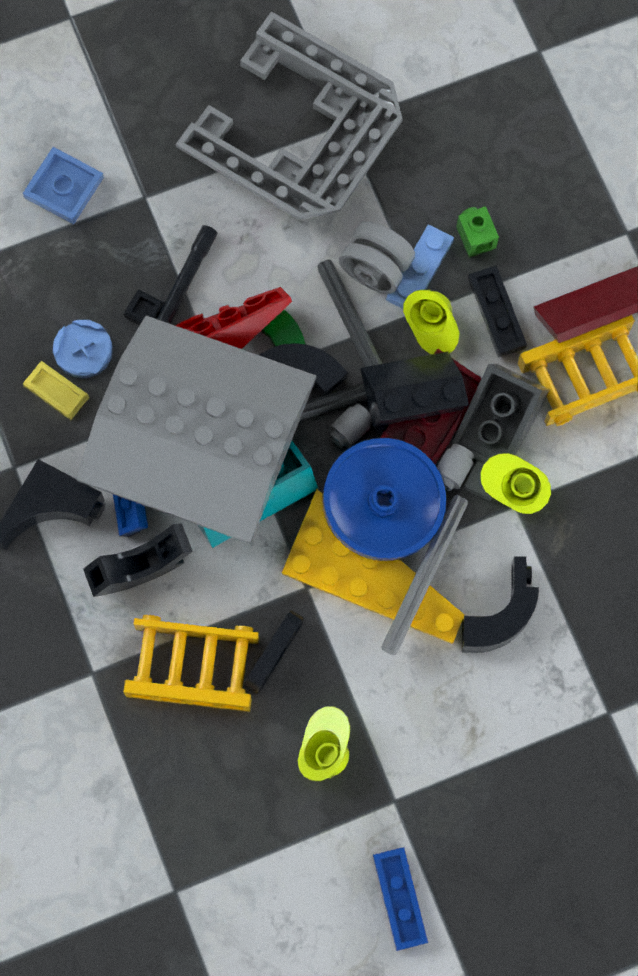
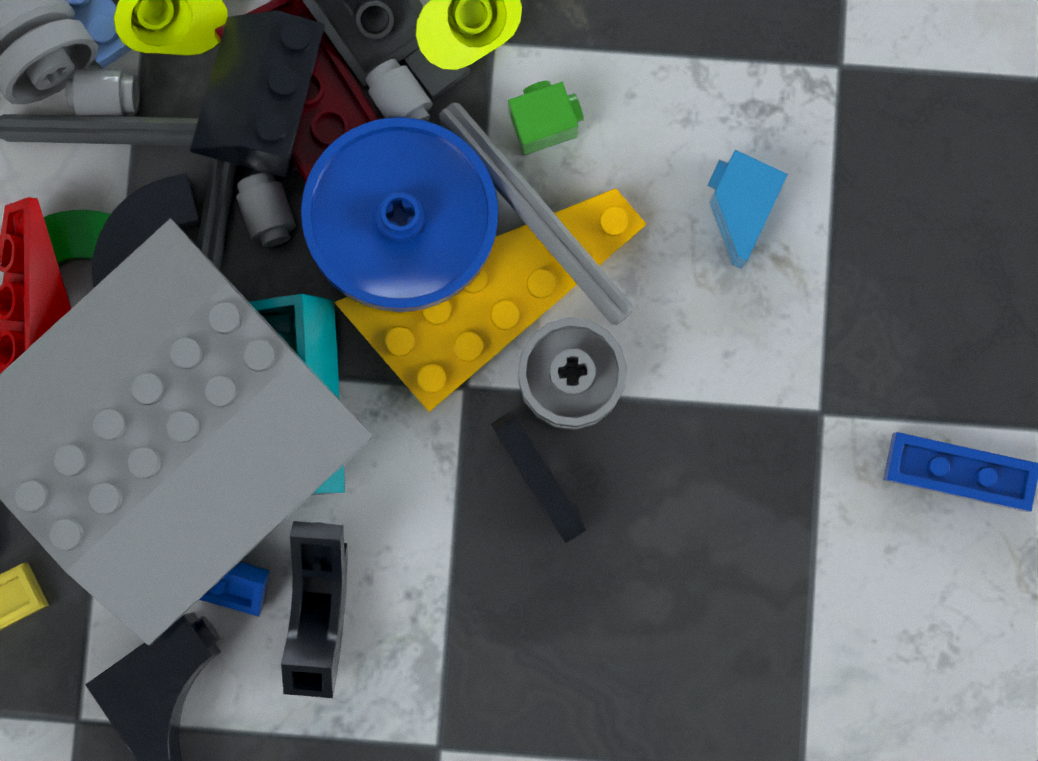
camera: 60 degrees left, 10 degrees up
yellow fence [123,615,259,712] -> none
neon yellow piece [298,706,350,781] -> none
black arch [462,556,539,653] -> none
none -> light grey brick [65,70,140,117]
none -> bright green brick [508,81,584,156]
none -> light grey wheel [518,317,627,430]
none -> dark azure slope [707,150,788,269]

